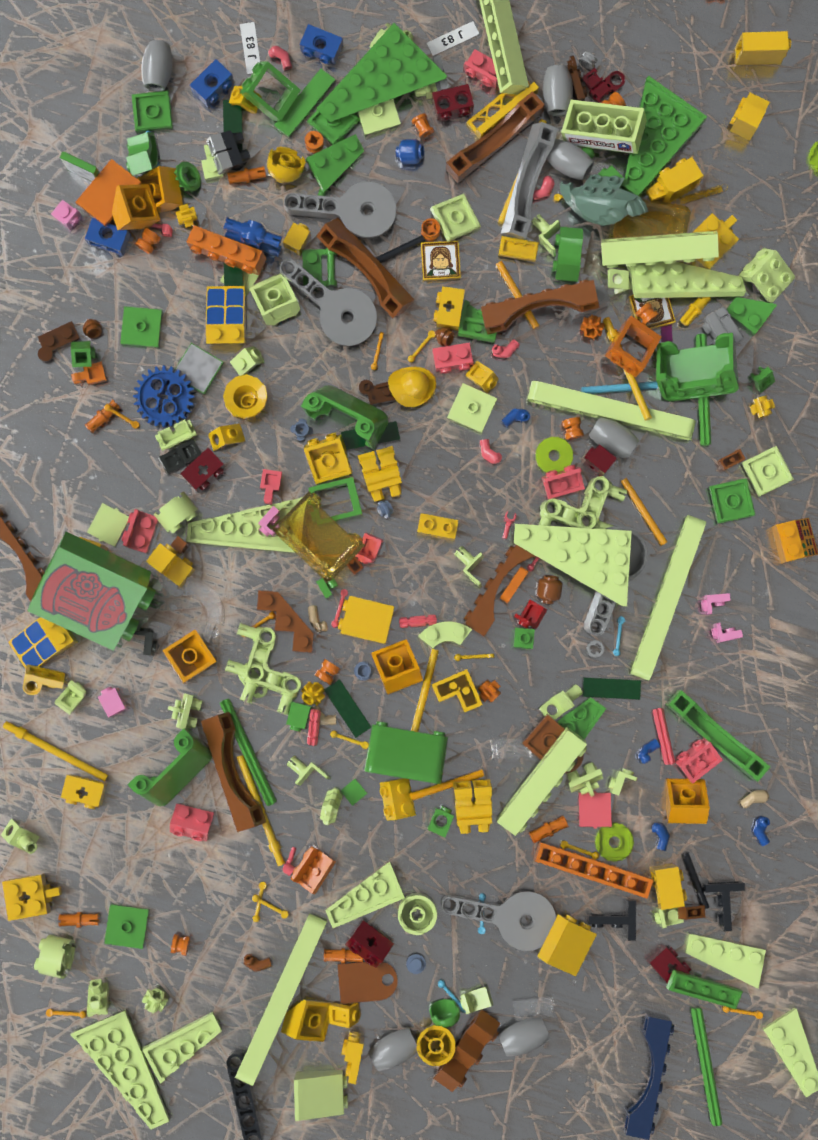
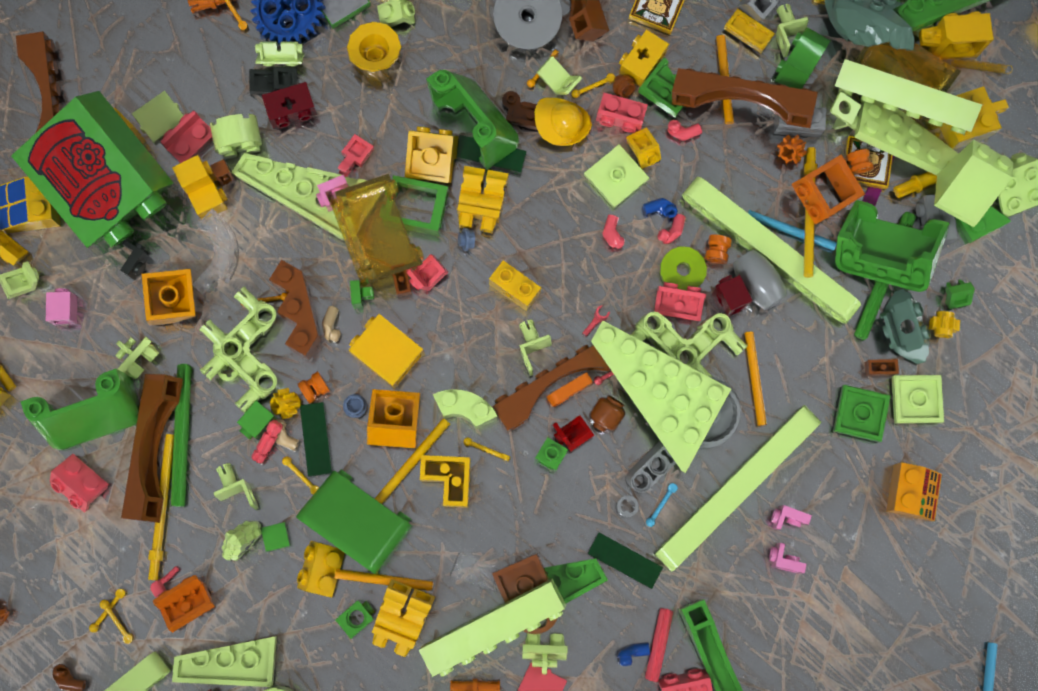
camera: 25 degrees right, 5 degrees down
yellow bracket [208,424,245,451] -> none
sand blue plate [290,419,313,441] -> none
coral hinge [331,589,348,628] -> none
coral axle [399,615,437,628] -> none
orange gear [478,679,501,703] -> none
yellowish green bracket [539,684,583,720] -> none
yellowish green bracket [608,768,637,796] -> none
none -> yellowish green bracket [536,56,582,95]
none -> coral arm [657,214,686,244]
none -> sand green piece [880,289,931,364]
none -> yellowish green slope [934,139,1013,227]

